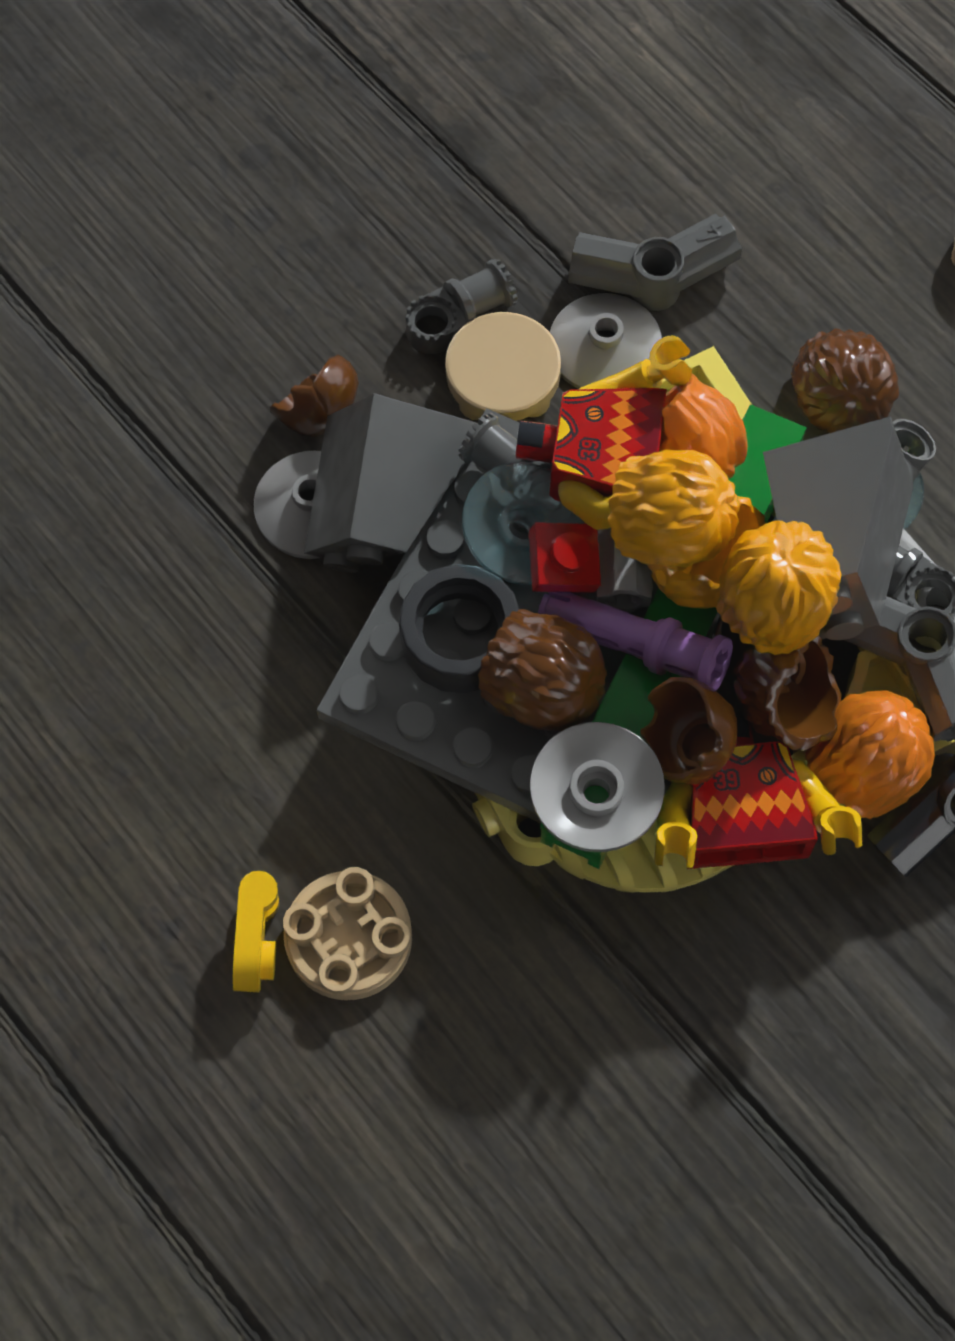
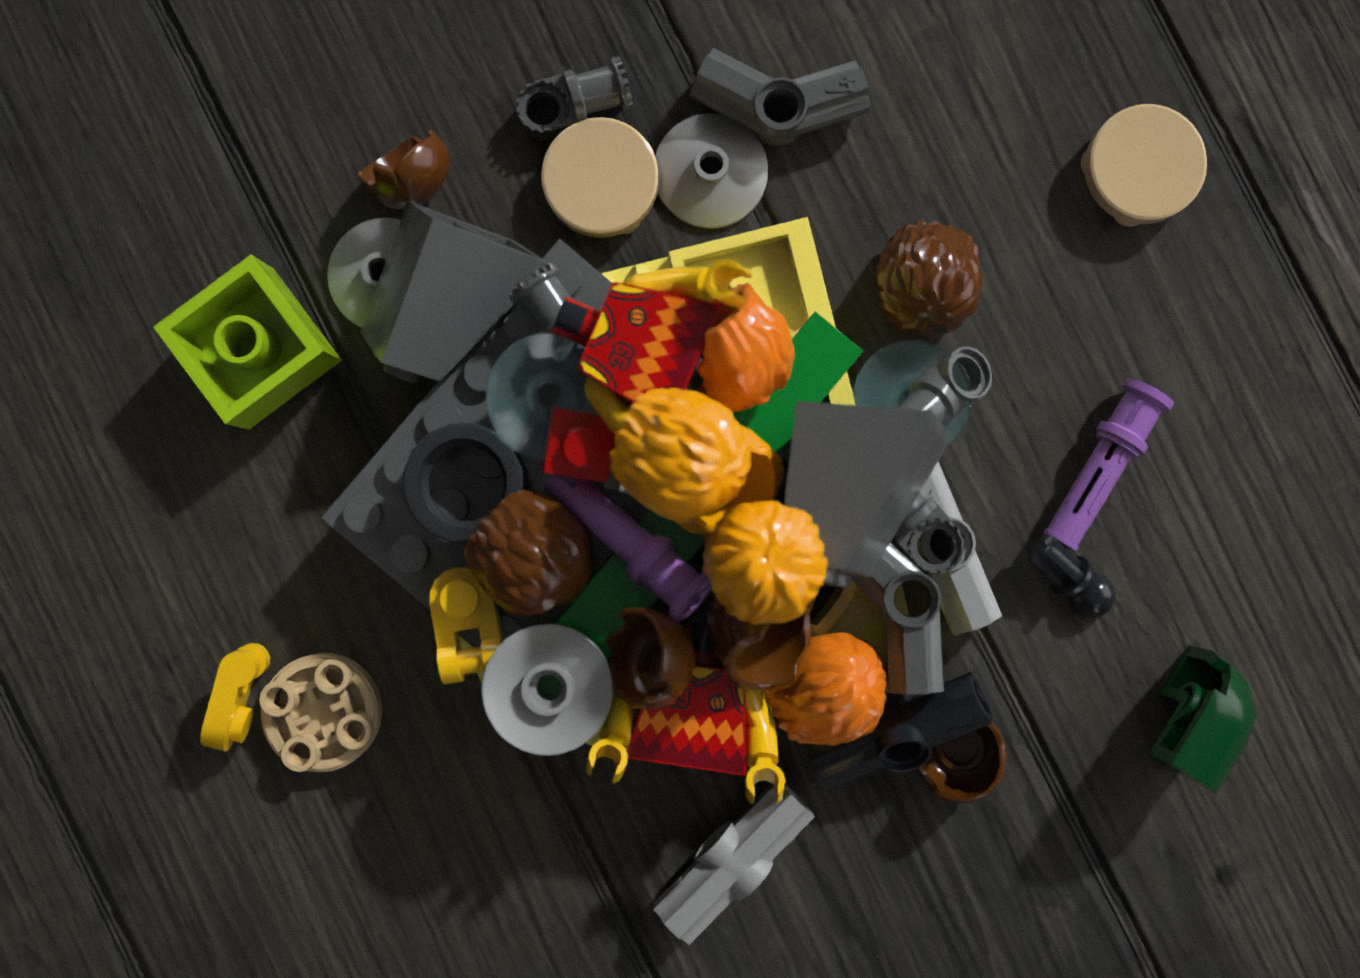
camera: 15 degrees right, 20 degrees up
none -> lime brick [153,254,342,430]
none -> yellow plate [430,567,504,685]
none -> light grey piece [653,783,815,945]

